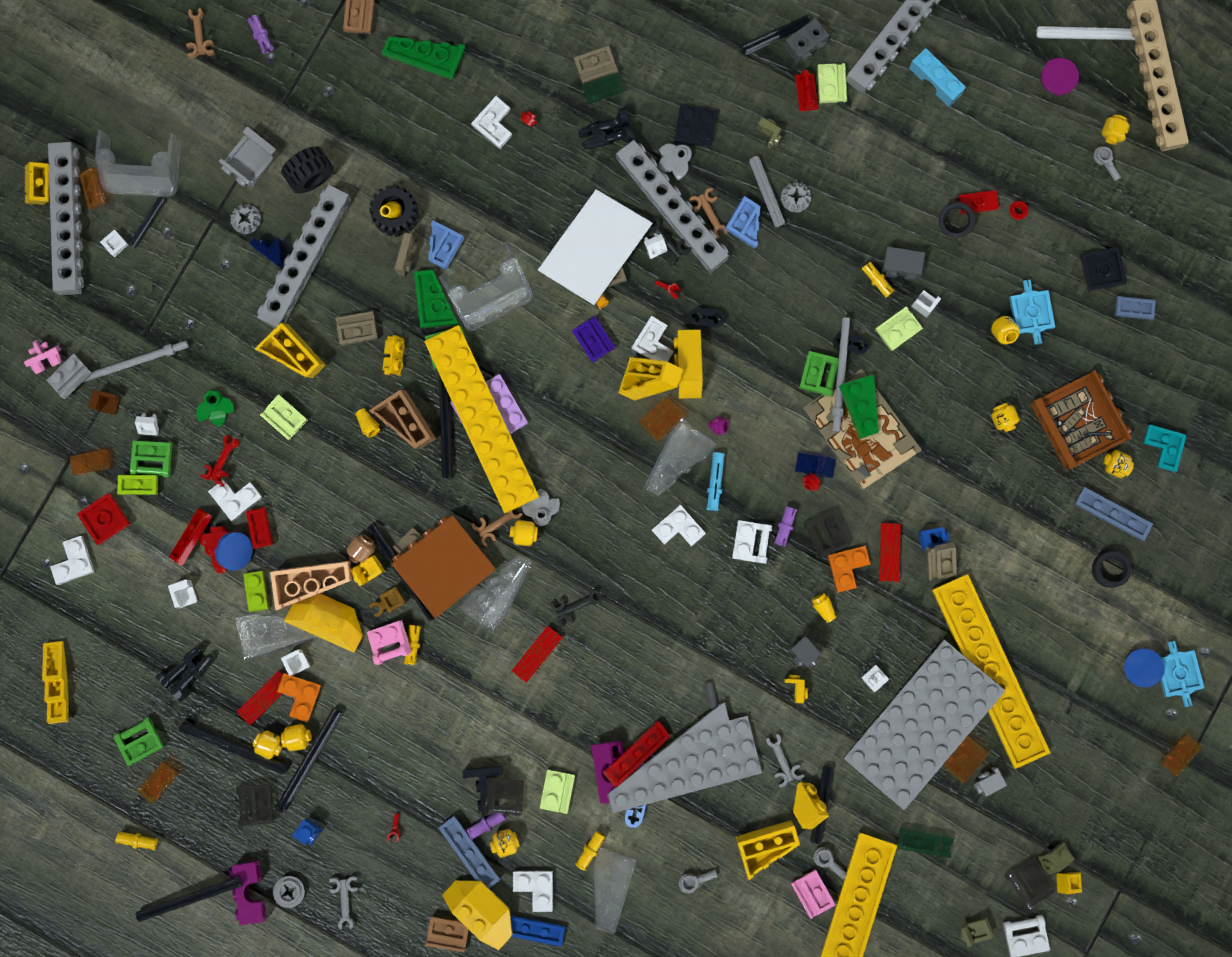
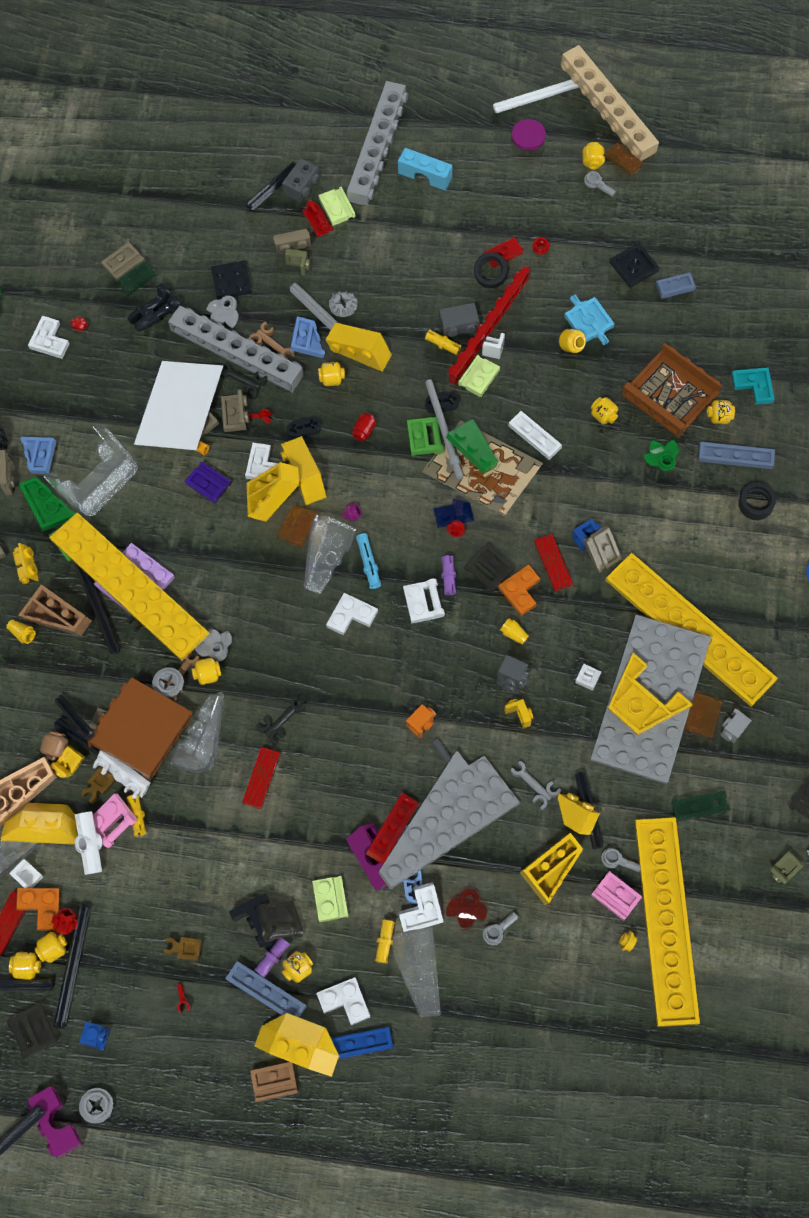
camera: 25 degrees left, 15 degrees down
light grey bar [329,876,358,929] -> none
white tile [644,233,667,259] -> none
none -> red gear [51,908,78,935]
none -> black axle [55,695,95,741]
none -> white piece [75,811,102,875]
none -> white plate [93,750,150,799]
none -> light grey gear [152,668,184,698]
none -> pearl gold plate [163,937,202,962]
none -> dark tan bracket [221,389,249,432]
none -> dark tan bracket [273,229,311,253]
none -> yellow head [318,362,345,387]
none -> yellow wedge [326,323,392,372]
none -> red brick [352,413,377,442]
none -> white plate [398,882,443,933]
none -> orange brick [406,704,436,739]
none -> clear red plate [446,889,487,930]
none -> red plate [448,266,530,385]
none -> white plate [508,411,562,460]
none -> clear orange plate [605,142,643,177]
none -> yellow wing [608,653,693,736]
none -> yellow plate [619,931,637,952]
none -> green plate [643,440,679,471]

